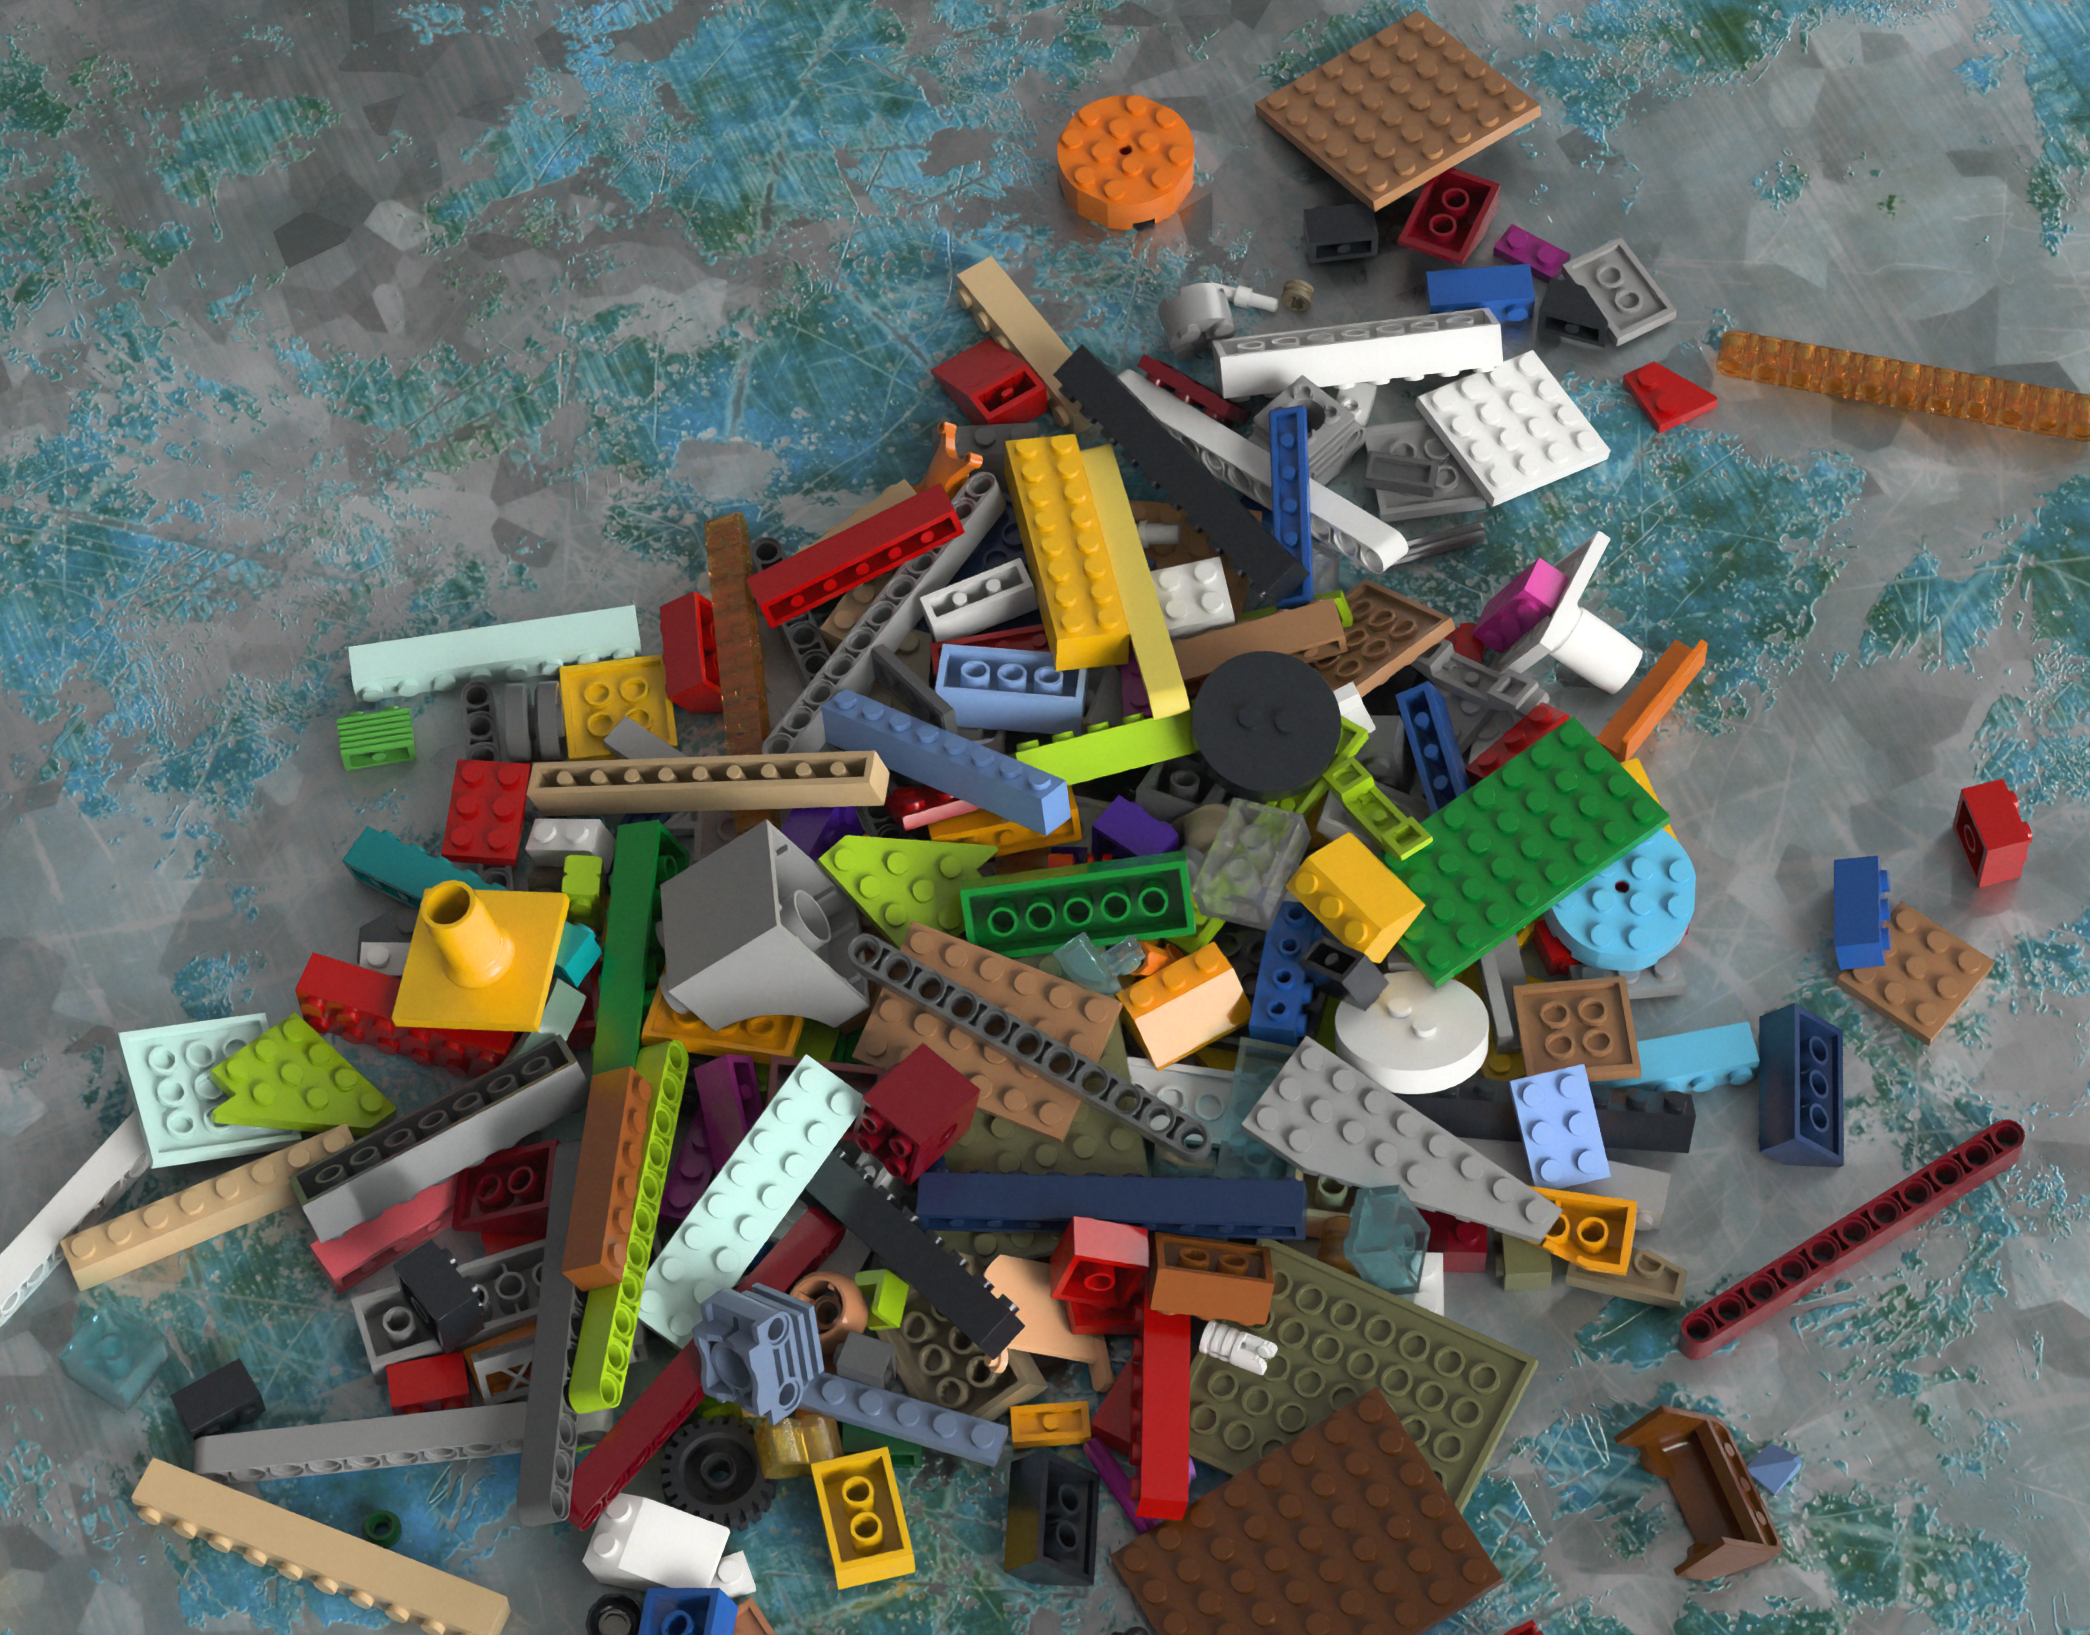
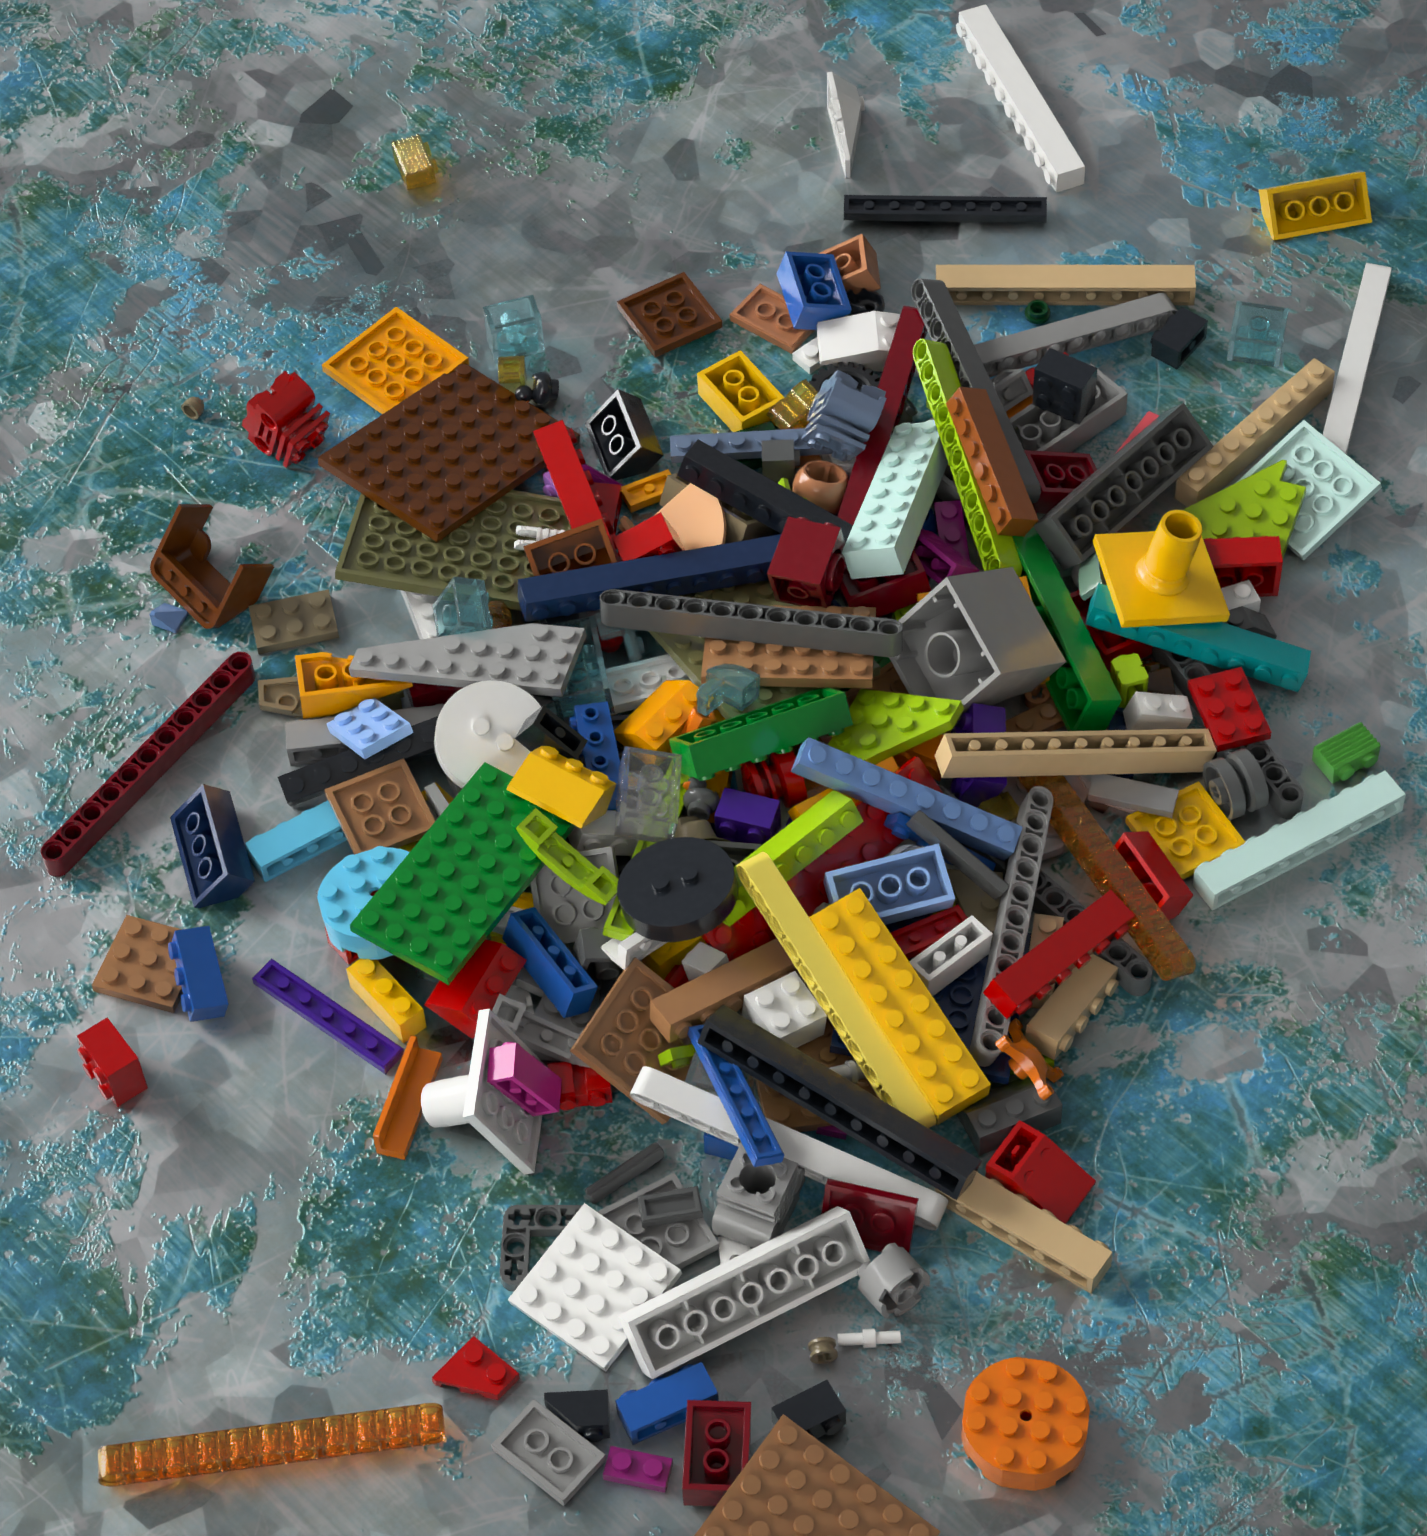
camera: 160 degrees right, 5 degrees down
none -> dark tan plate [248,589,339,654]
none -> dark purple tile [252,958,404,1075]
none -> dark grey beam [500,1205,582,1292]

